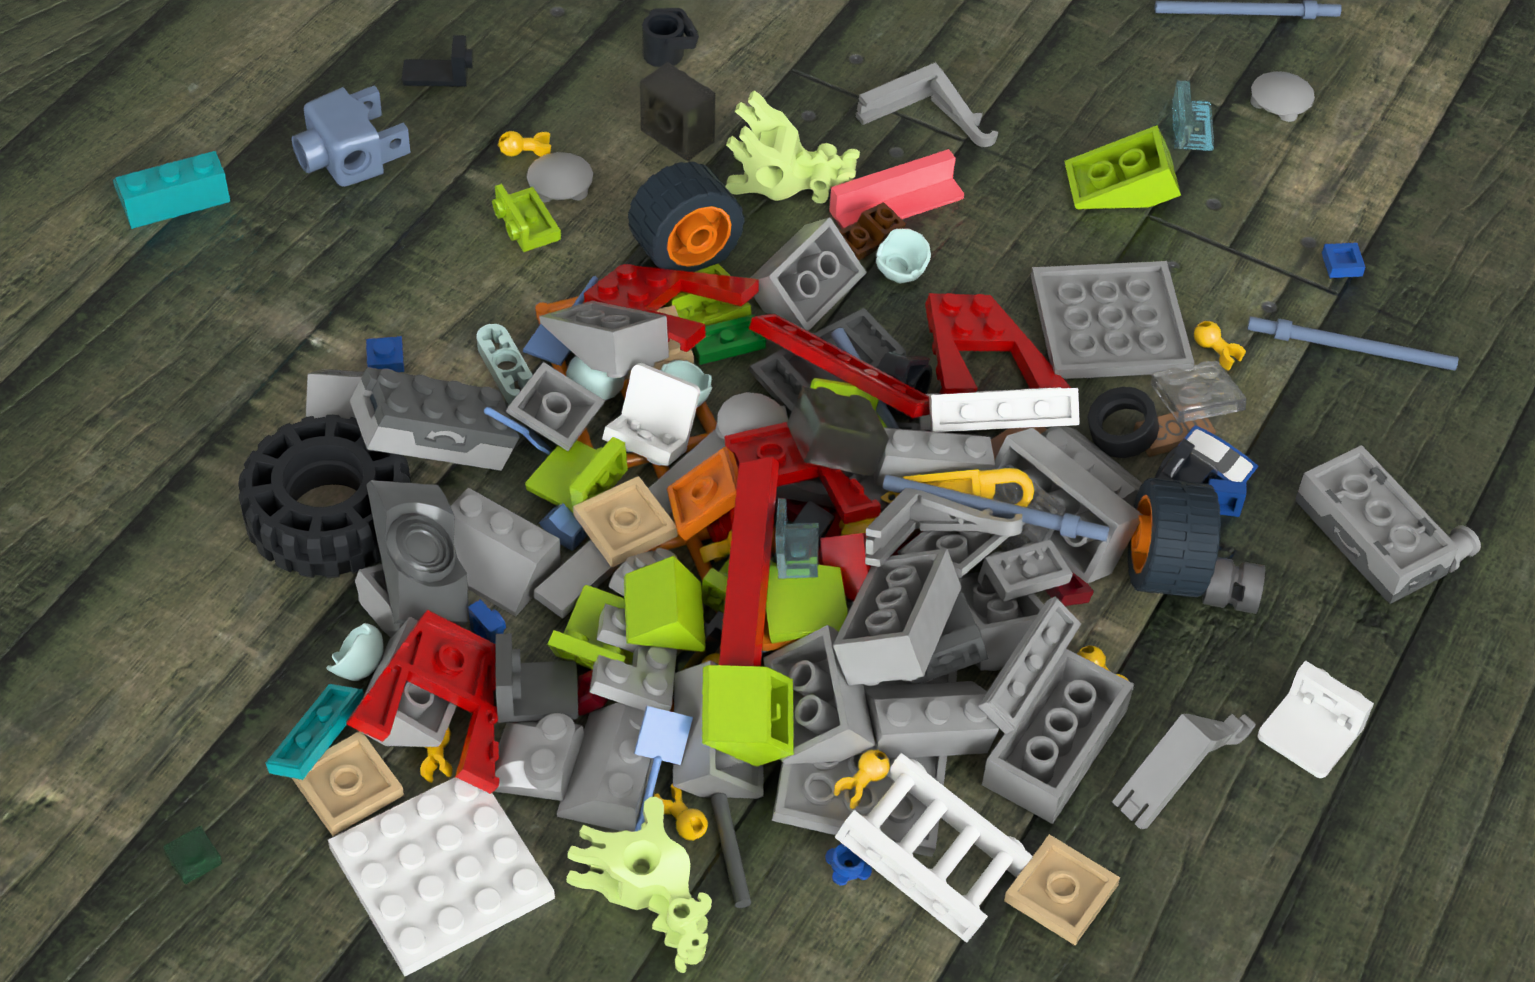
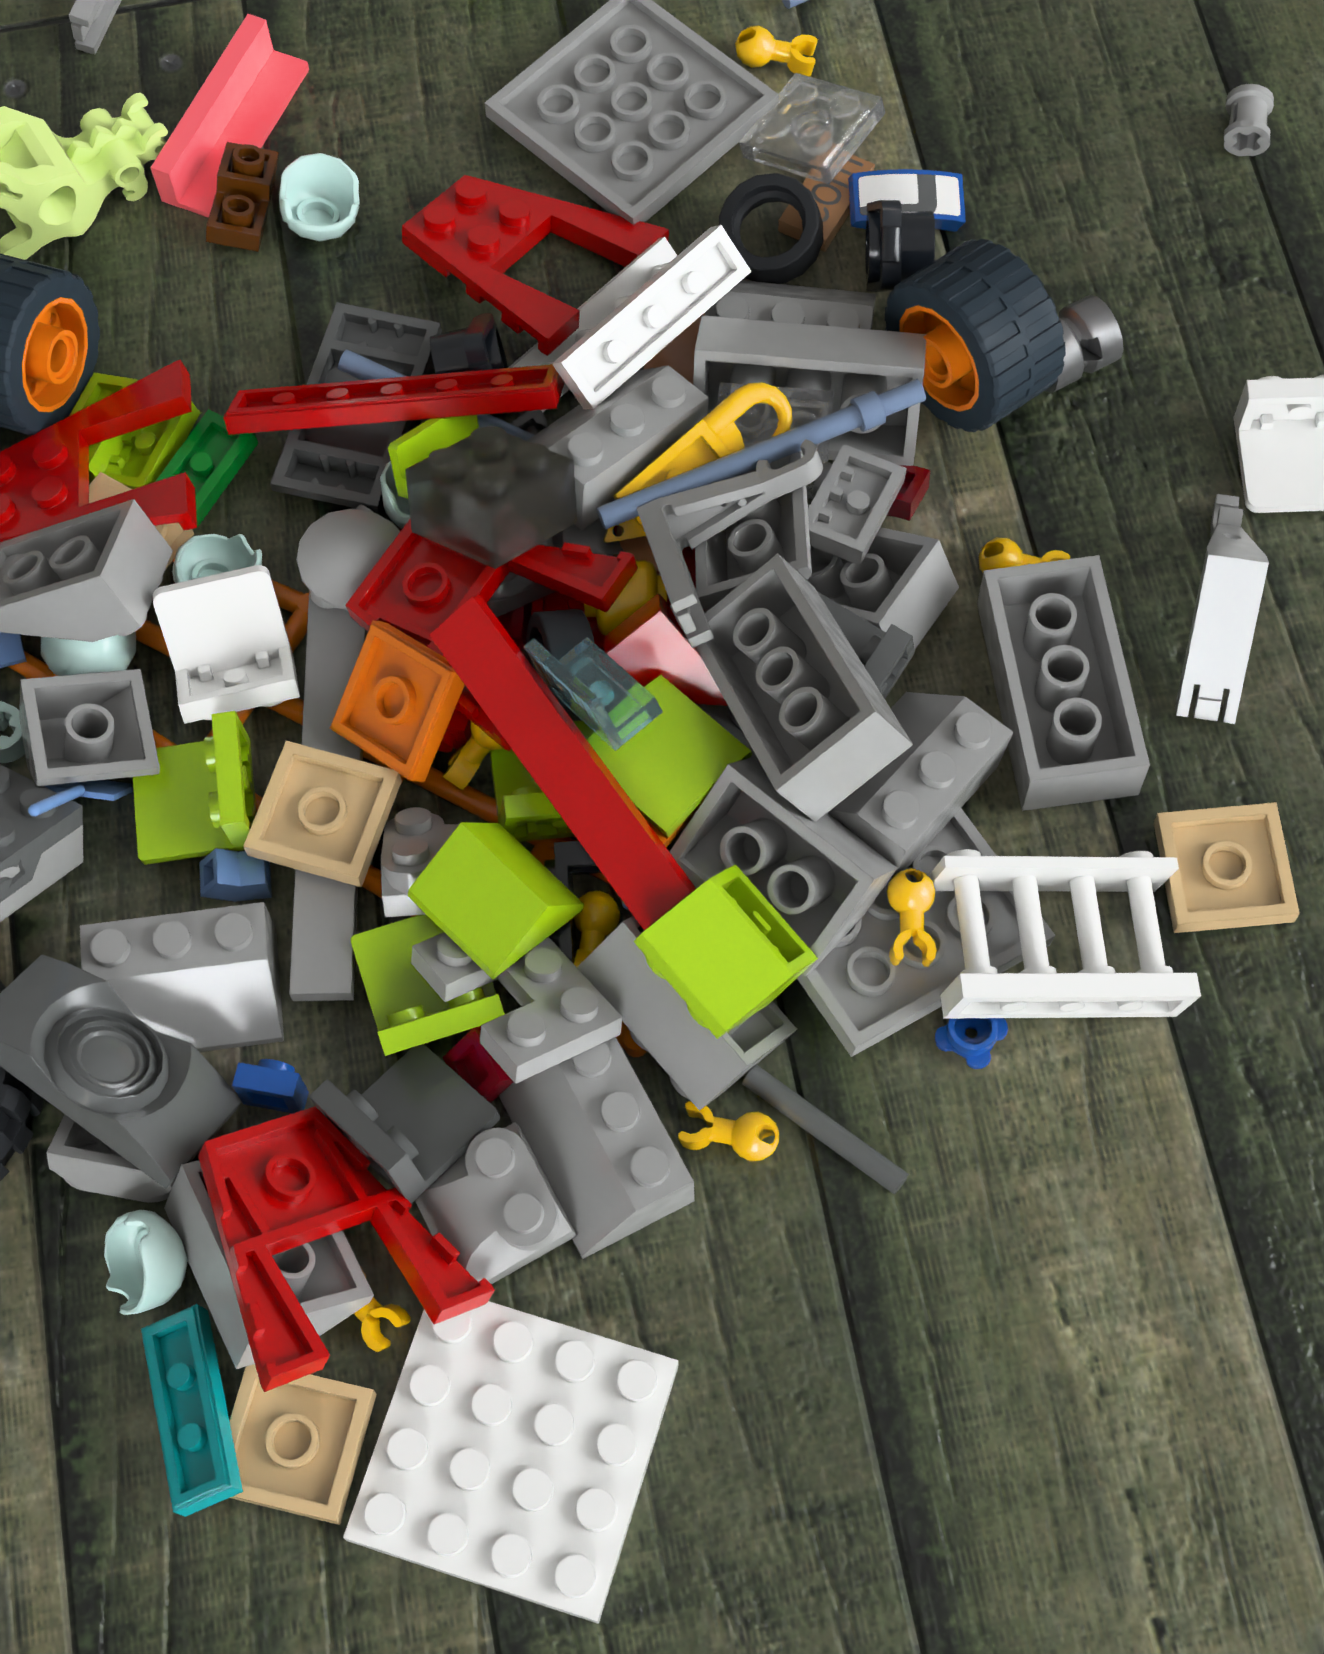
camera: 35 degrees left, 15 degrees up
yellowish green animal [567,797,711,973] -> none
piece [634,706,693,831] -> none
light grey slope [750,217,867,331] -> none
light grey tile [978,596,1081,734] -> none
blue plate [1208,479,1246,517] -> none
light grey piece [1295,445,1459,604] -> none

